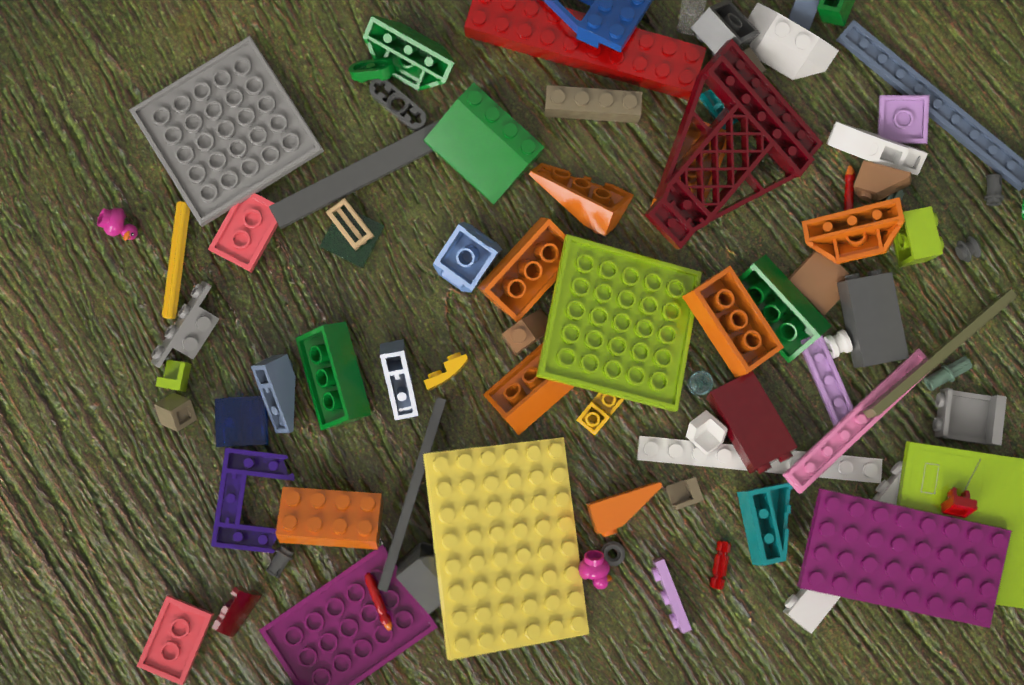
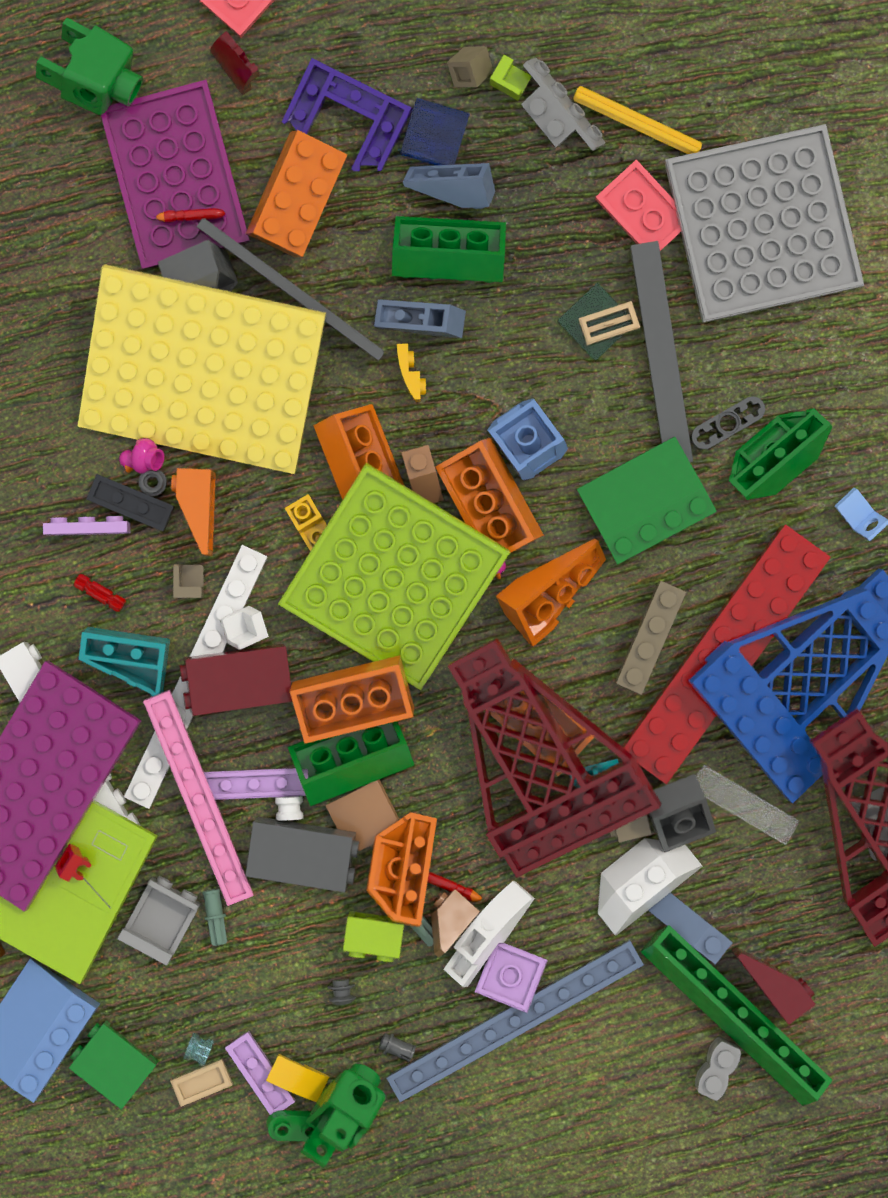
camera: 110 degrees right, 5 degrees up
dark pink animal [97,207,138,241] -> none
dark grey pin [266,545,294,578] -> none
green plate [348,58,396,82] -> none
clear light blue wheel [687,371,714,396] -> none
olive tile [863,289,1017,418] -> none
none -> black plate [86,474,175,532]

